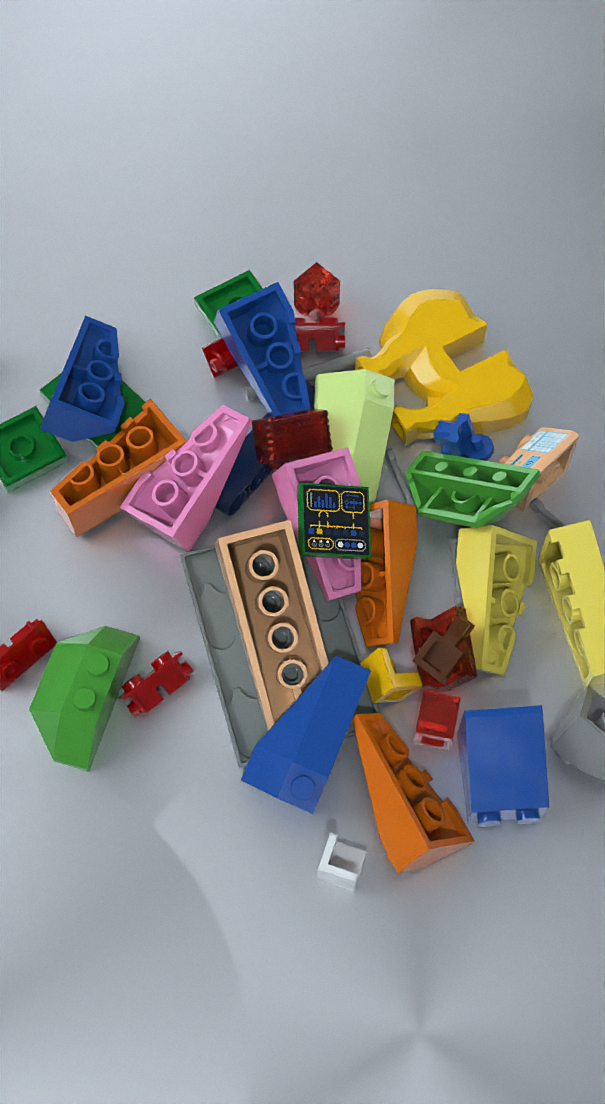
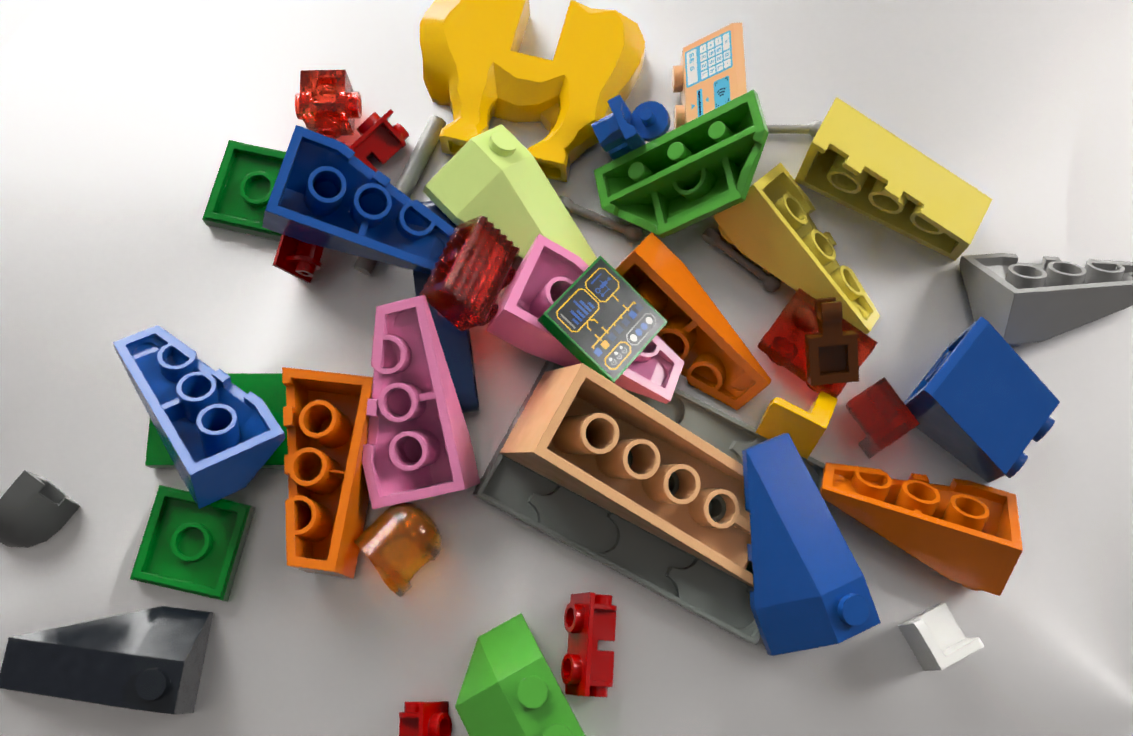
camera: 45 degrees left, 10 degrees up
none -> clear orange helmet [353,503,443,597]

